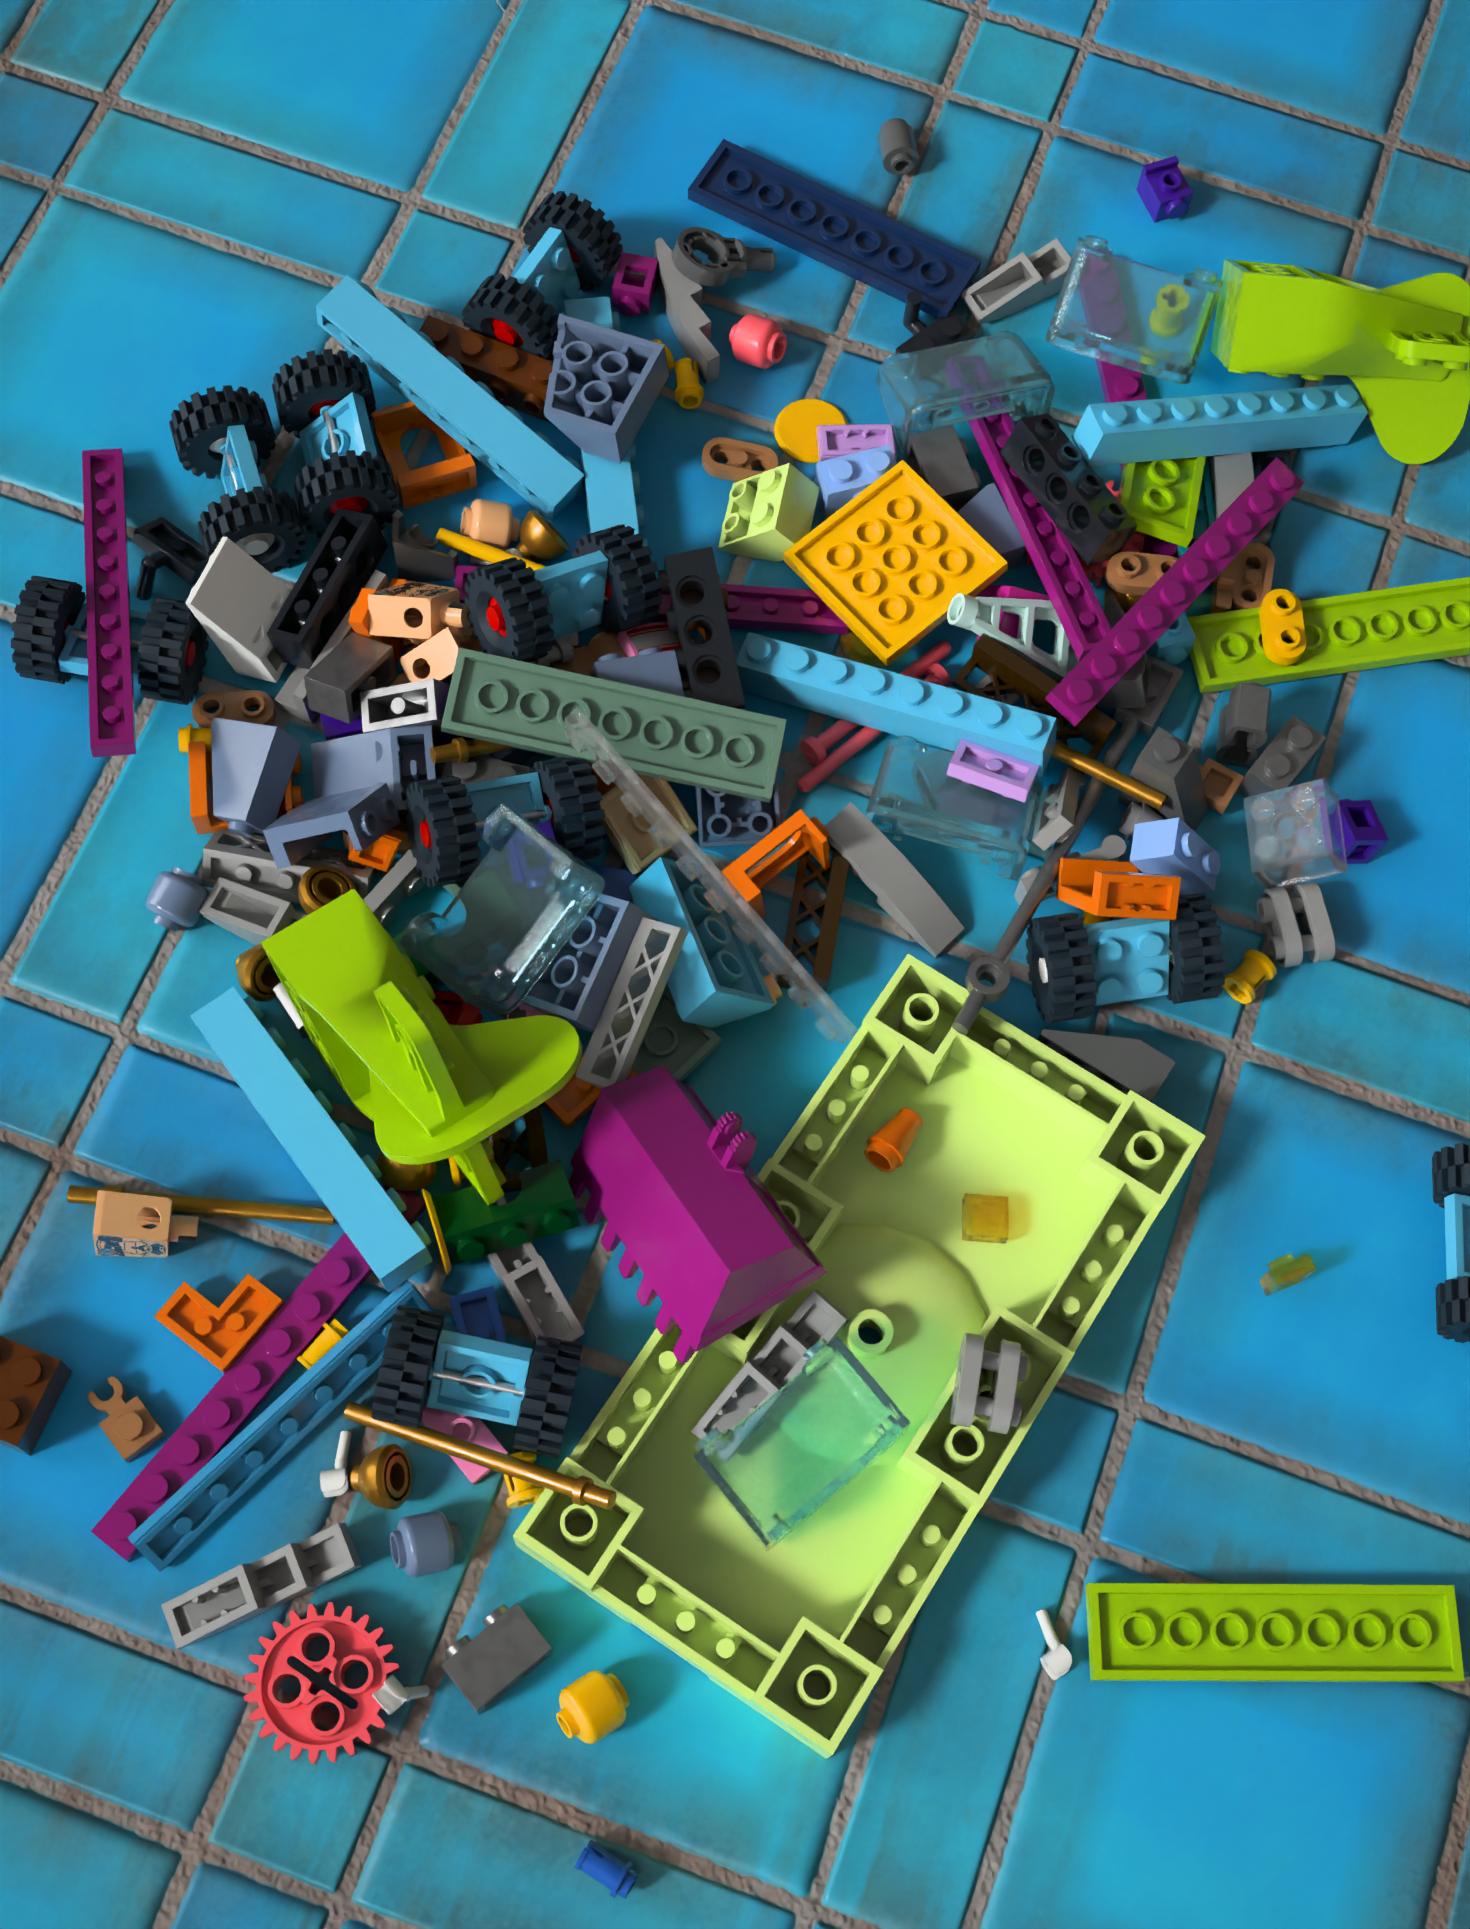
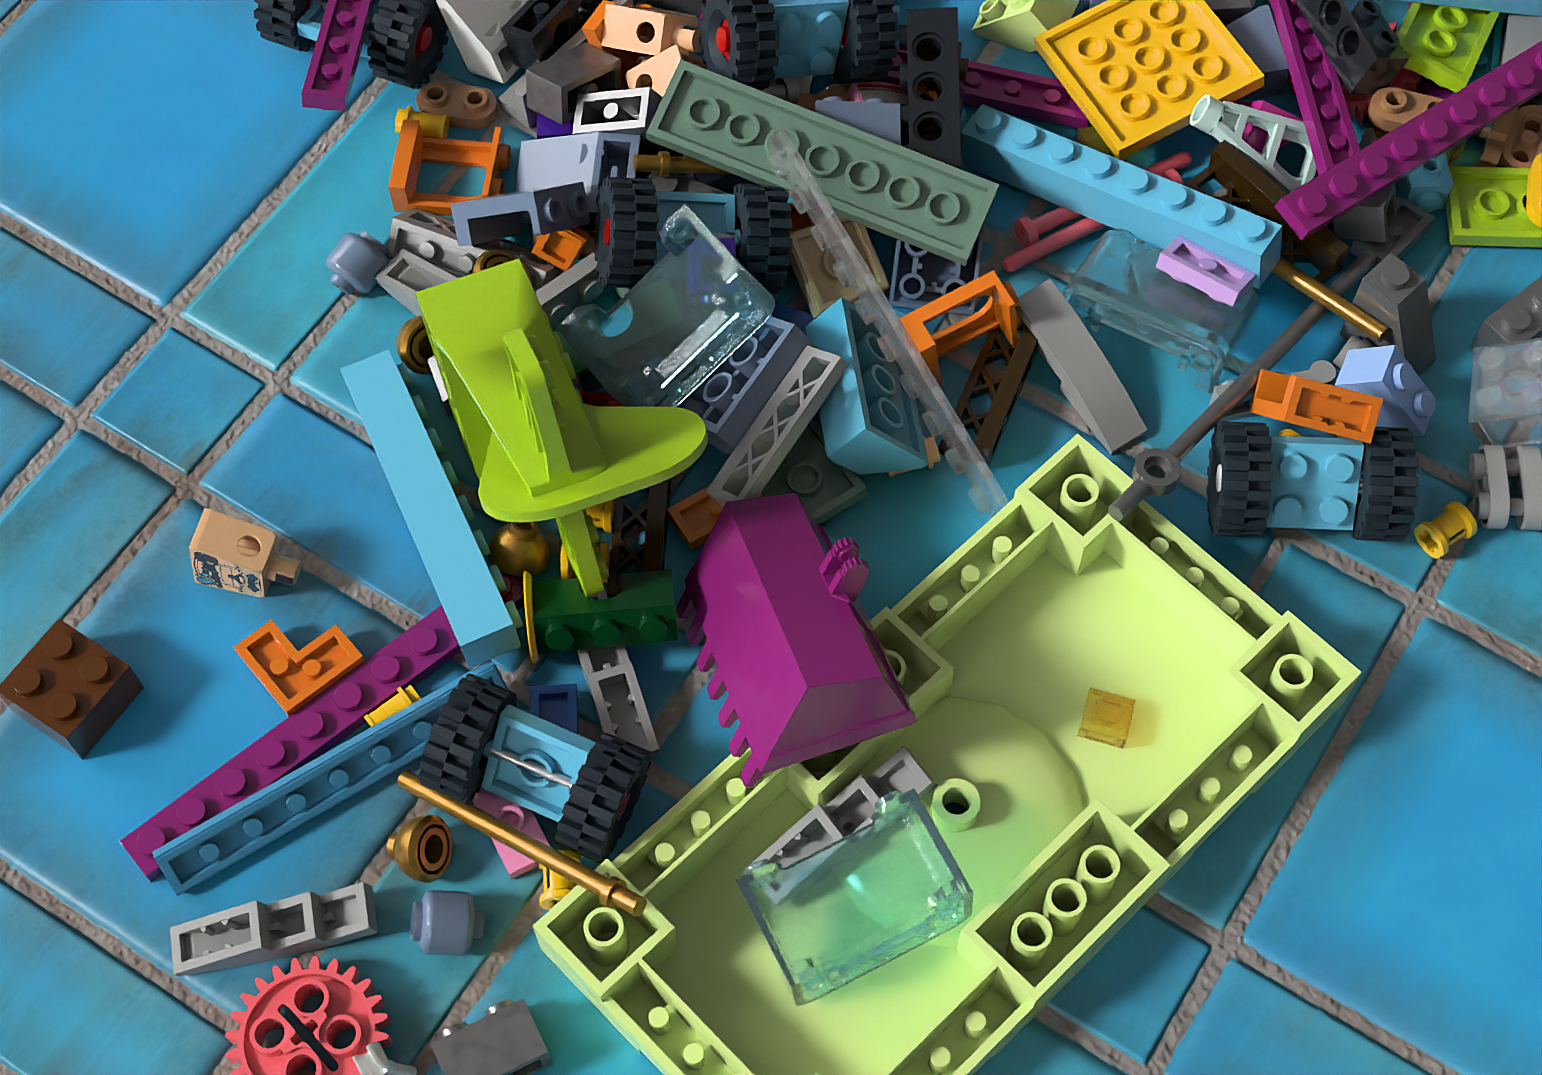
camera: 20 degrees right, 5 degrees down
pearl gold bar [67,1184,335,1225] -> none
medium nougat plate [87,1376,166,1463] -> none
sand blue slope [211,717,302,838] -> none
white hand [320,1431,352,1497] -> none
orange cone [864,1108,923,1172] -> none
light grey brick [950,1332,1028,1434] -> none
light grey plate [1032,766,1087,851] -> none
dark grey slope [1038,1029,1176,1102] -> none
medium nougat plate [1198,758,1244,814] -> none
flat silver brick [1215,682,1272,768] -> none
clear yellow plate [1259,1253,1317,1296] -> none

